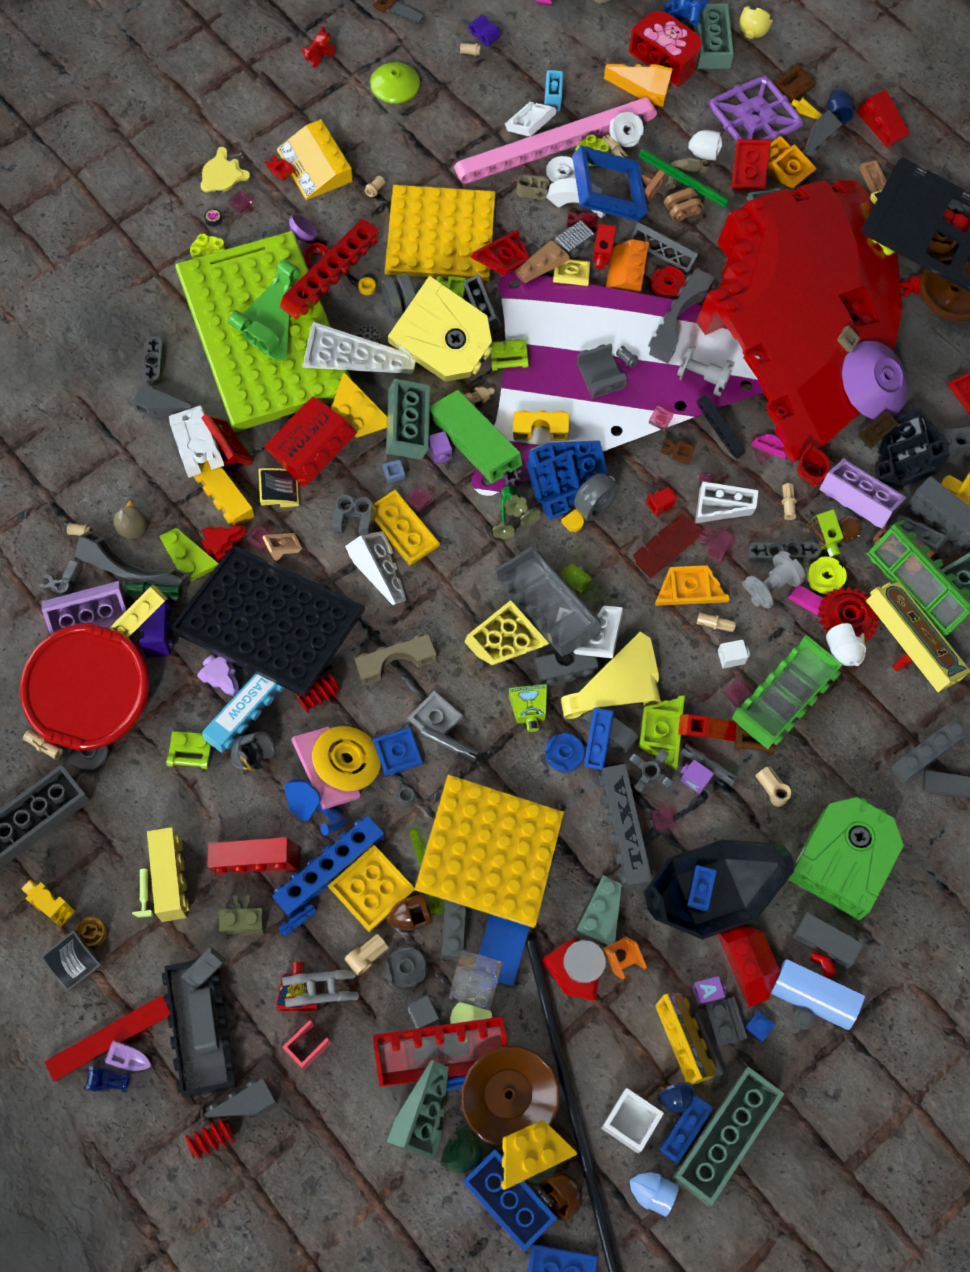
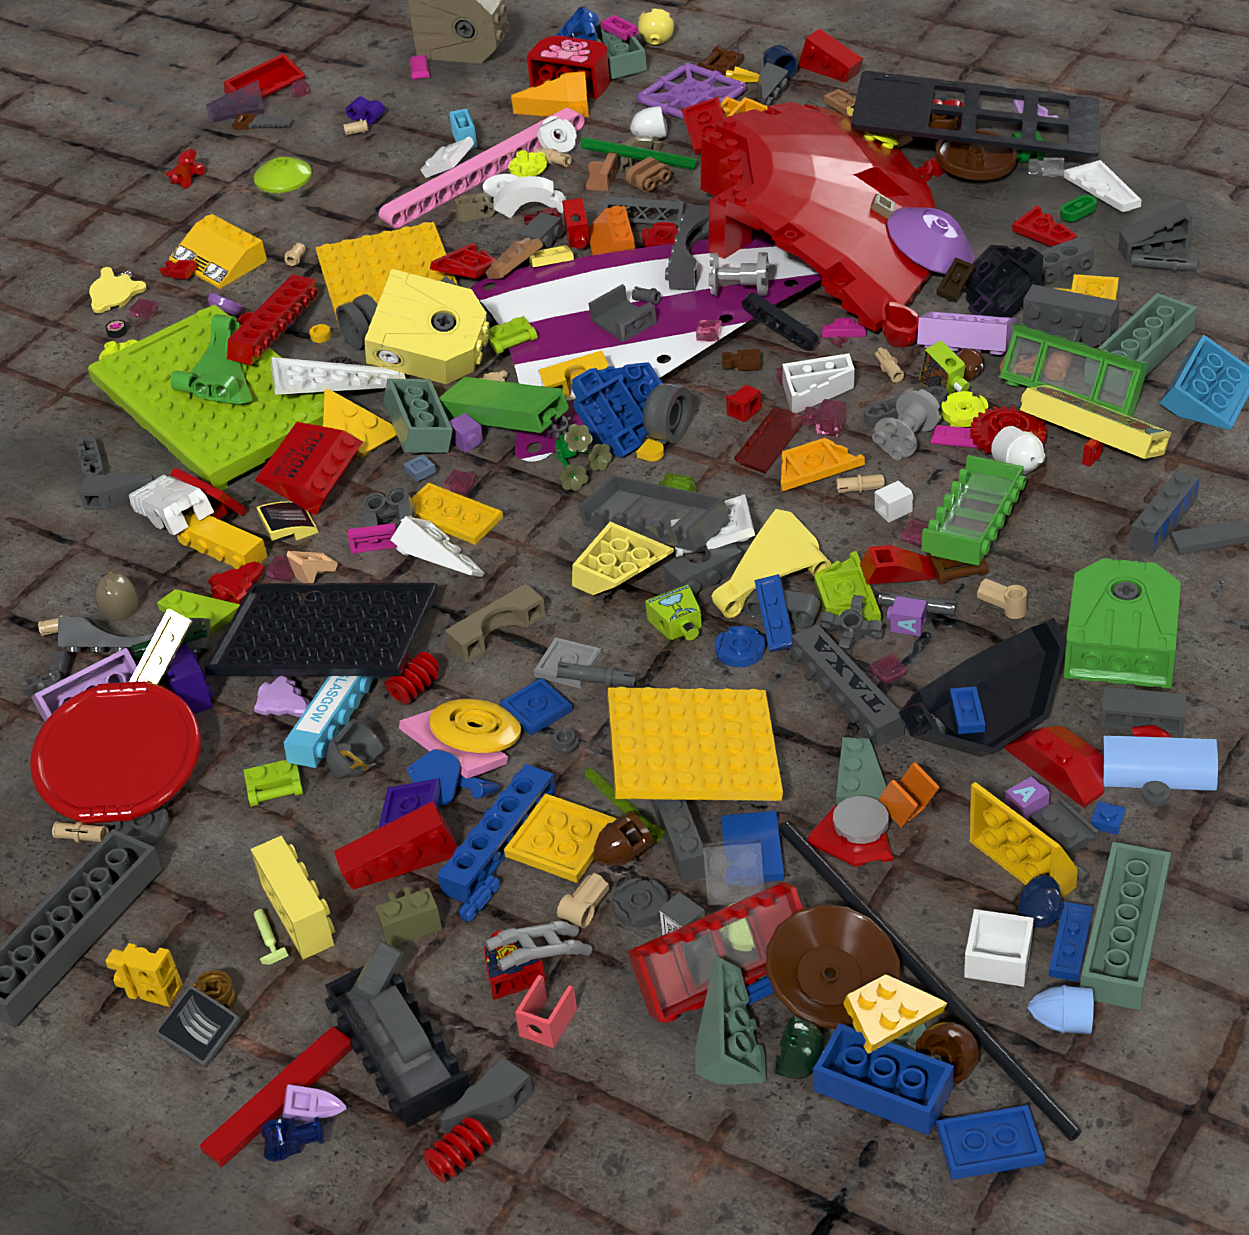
camera: 10 degrees left, 25 degrees down
blue window [572,145,648,222] -> none
none -> dark pink tile [348,523,397,553]
none -> dark purple plate [379,779,441,828]
none -> dark pink tile [601,15,639,40]

